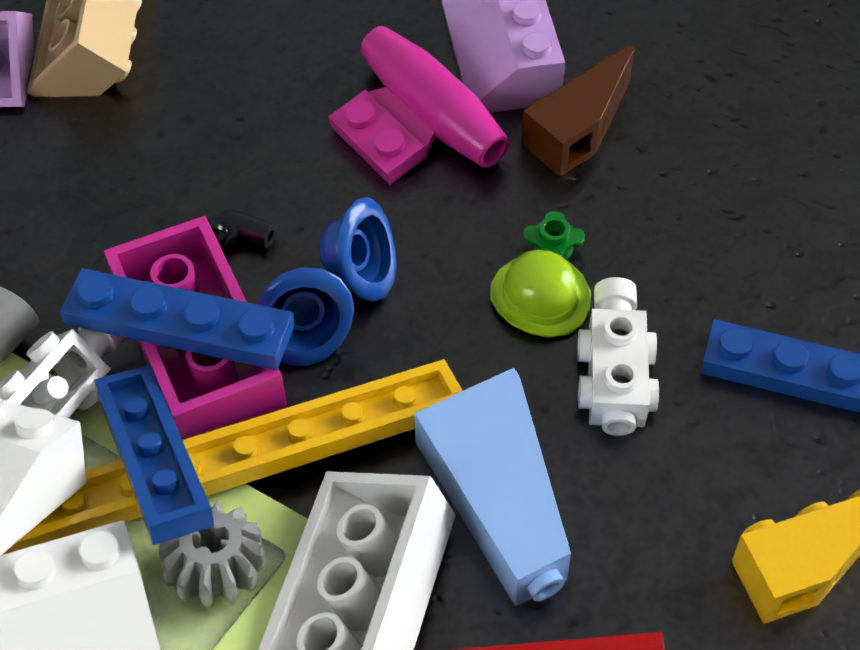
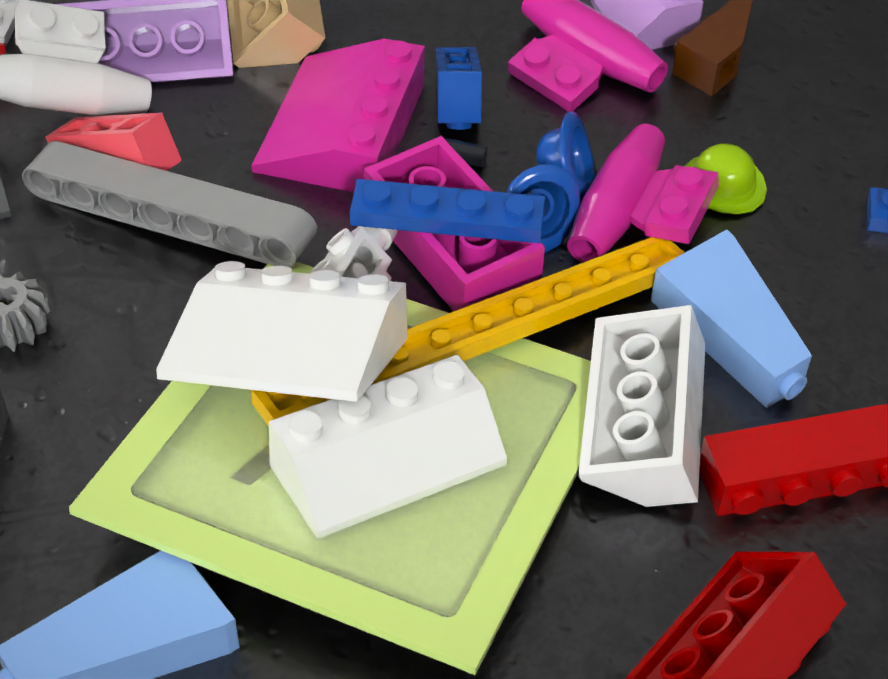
camera: 10 degrees left, 5 degrees down
blue plate [94,364,215,545] -> none
light grey gear [159,500,265,610] -> none
green plate [523,211,585,260] -> none
white brick [577,277,659,436] -> none
none -> dark pink slope [251,39,425,192]
none -> blue slope [436,47,482,130]
none -> dark pink plate [567,124,719,263]

